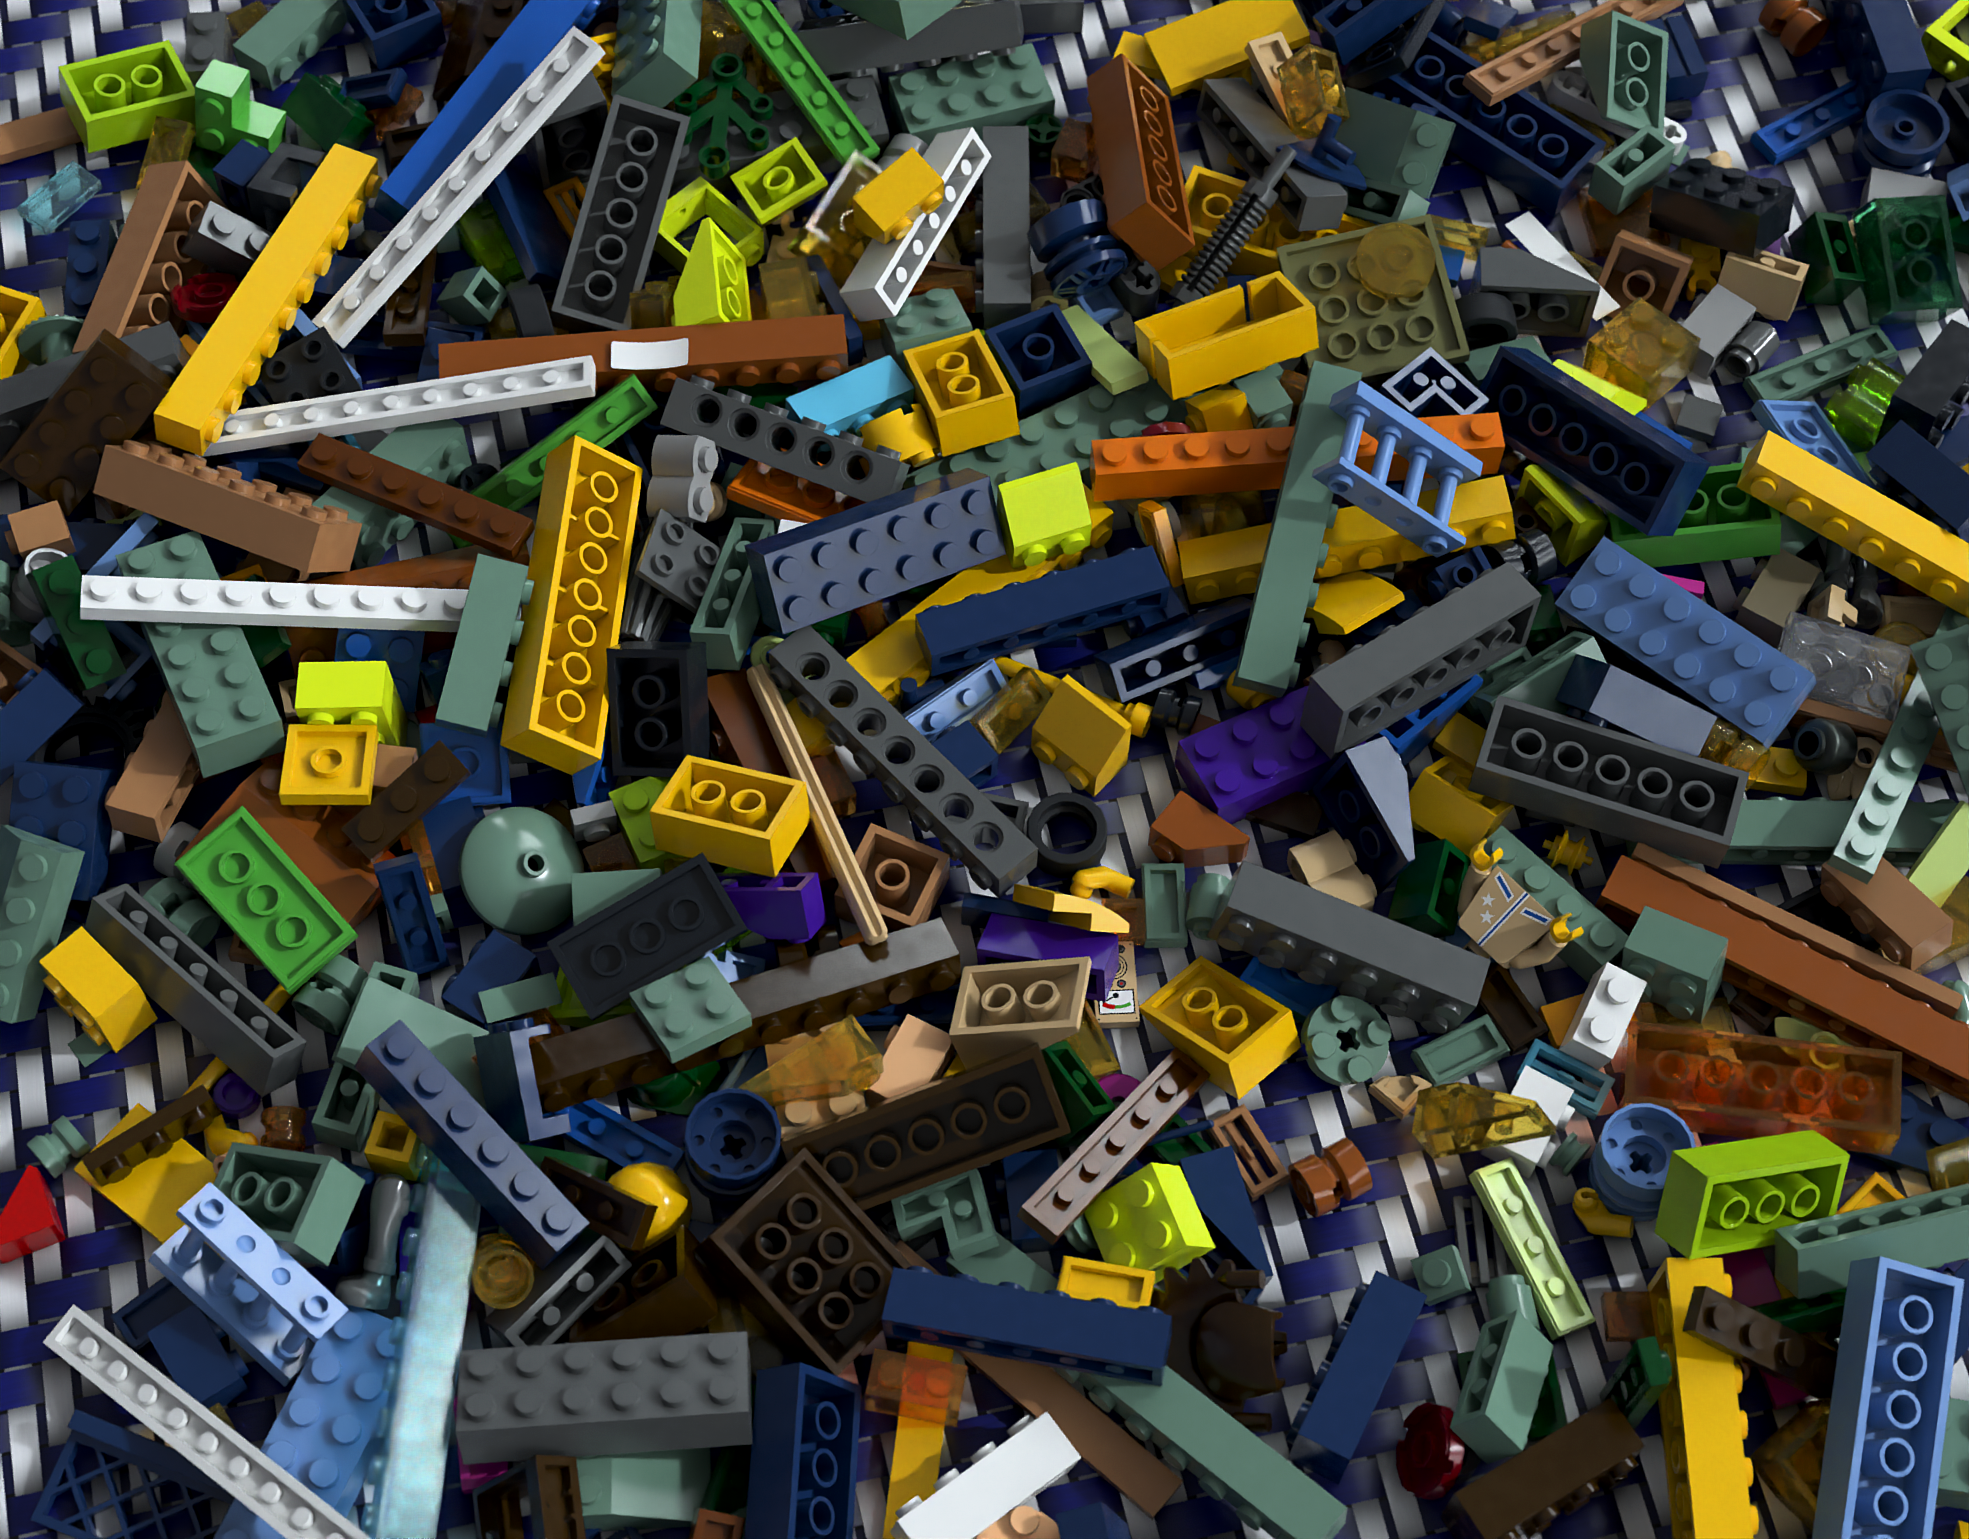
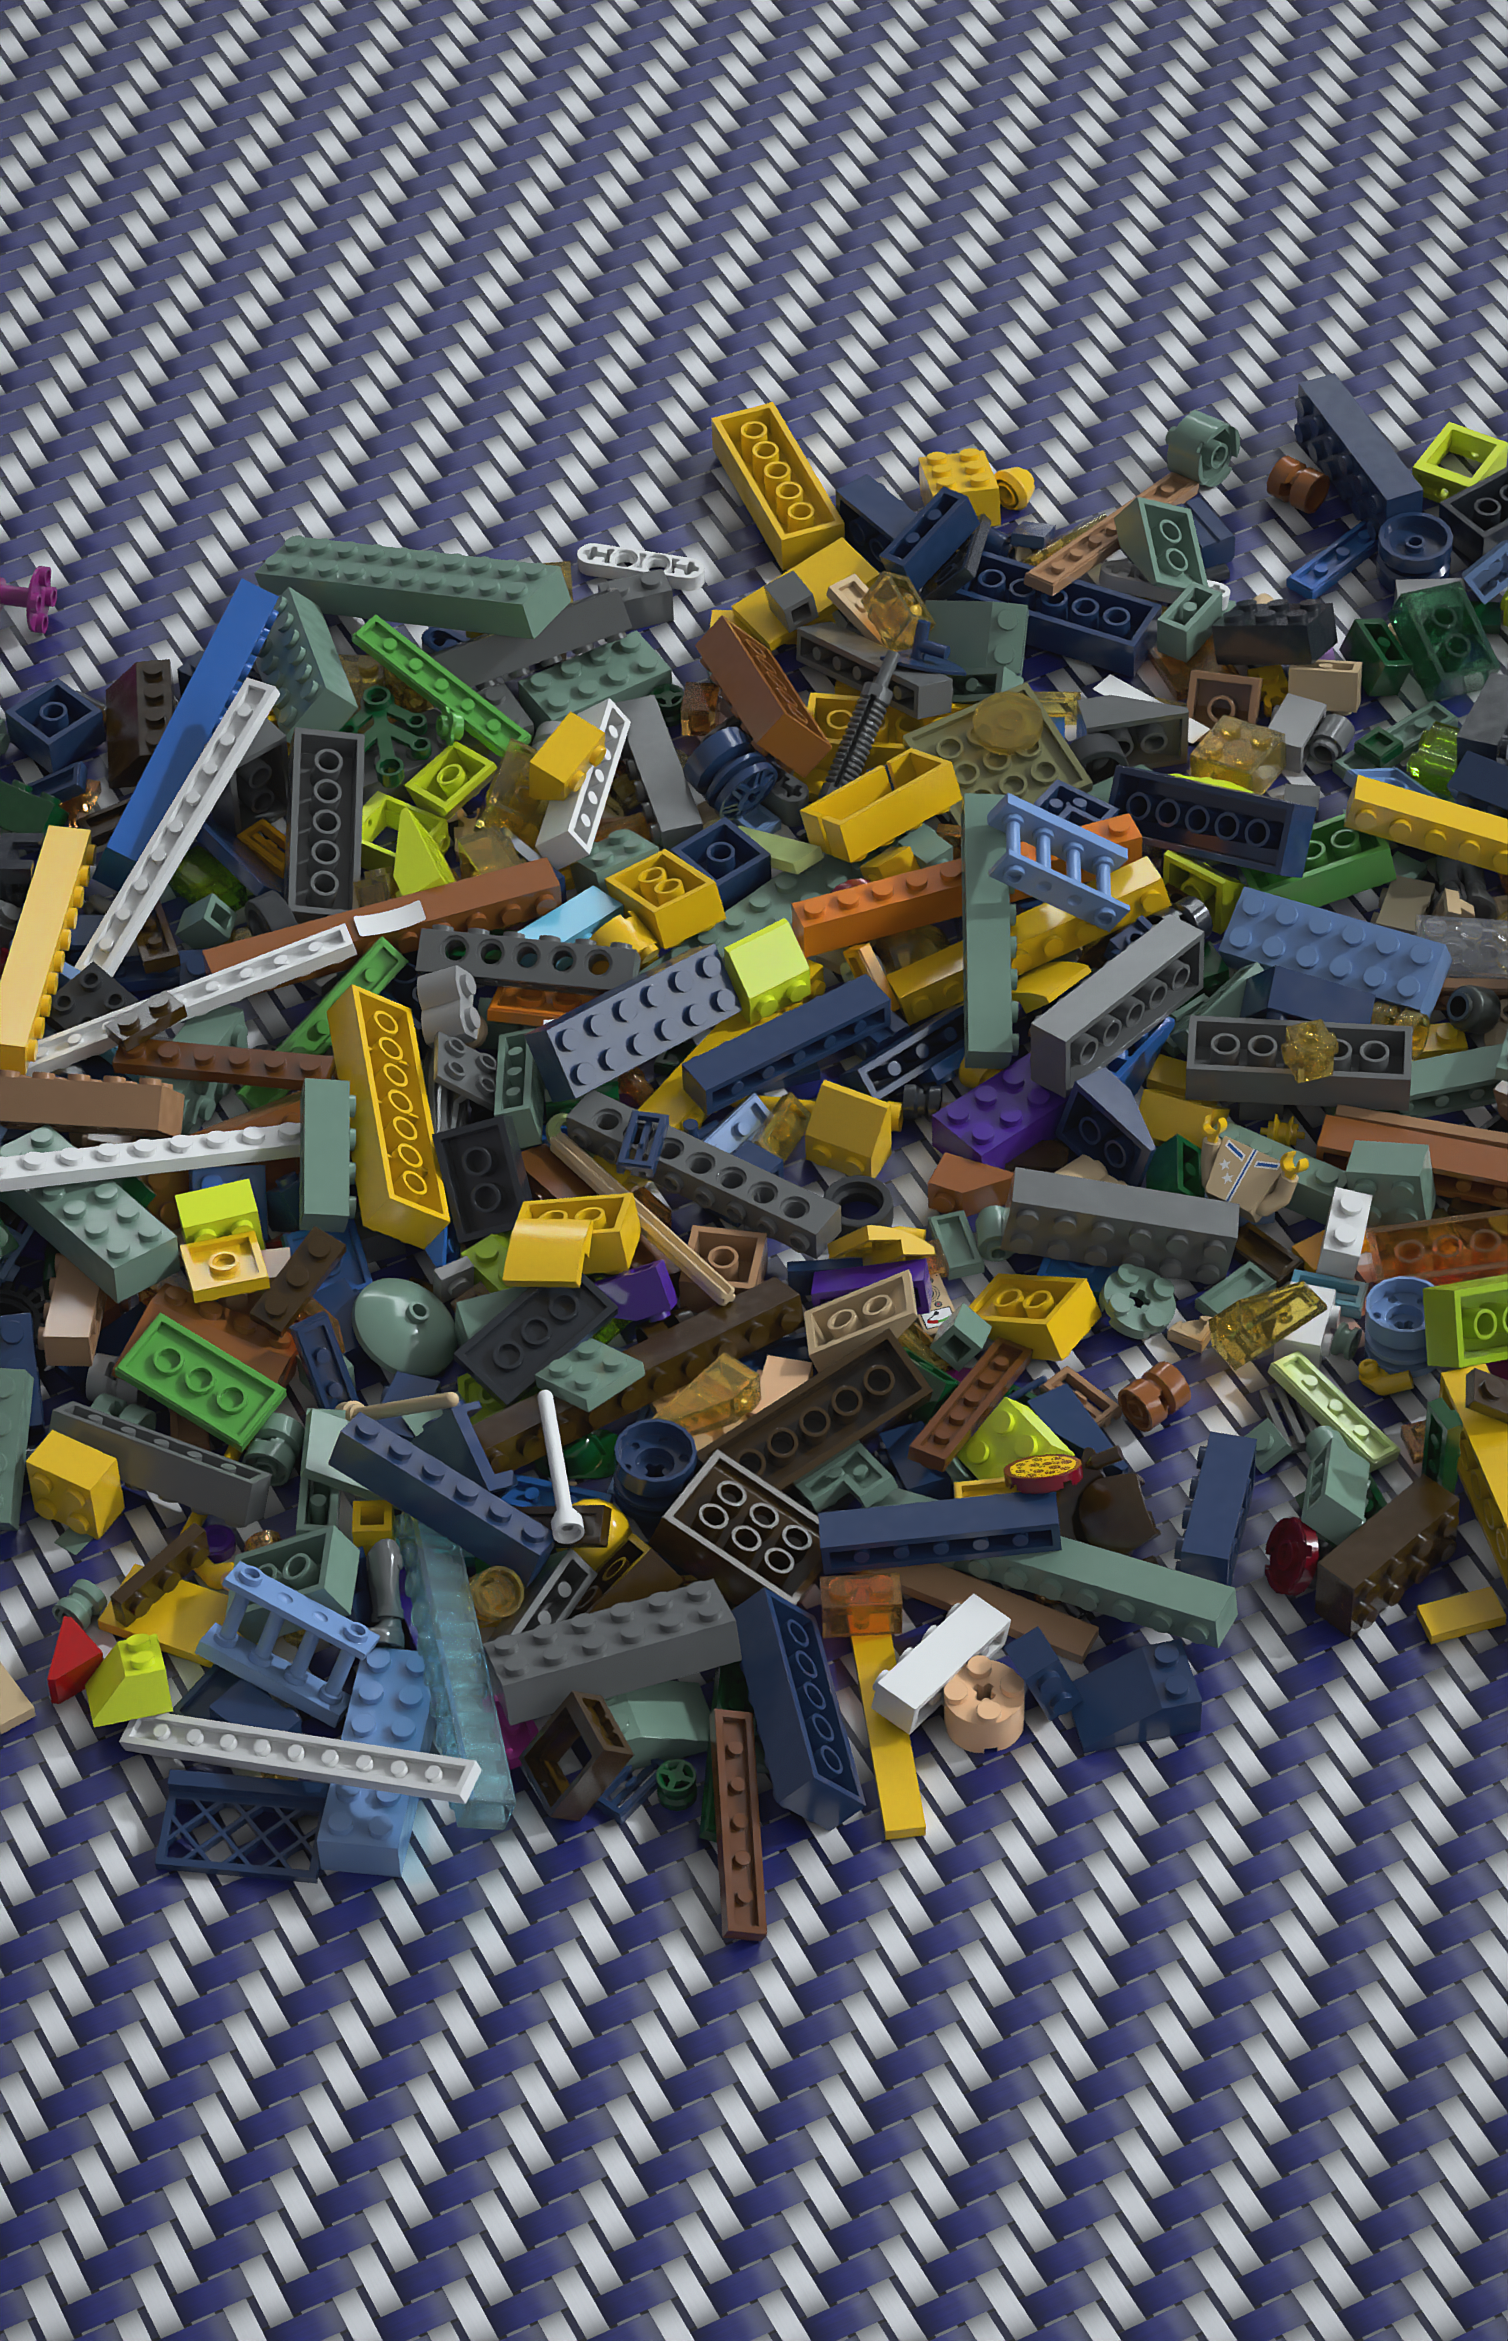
camera: 10 degrees left, 15 degrees down
none -> neon yellow slope [85,1634,173,1728]
none -> dark brown plate [104,990,188,1052]
none -> tan piece [335,1392,459,1421]
none -> bright green plate [436,706,464,746]
none -> yellow slope [502,1219,594,1288]
none -> white piece [537,1390,585,1544]
none -> dark blue tile [616,1110,669,1178]
none -> dark grey brick [764,571,819,633]
none -> sand green brick [930,1303,992,1372]
none -> tile [1003,1454,1083,1493]
none -> clear yellow brick [1281,1019,1338,1084]
none -> dark green tile [1354,726,1404,768]

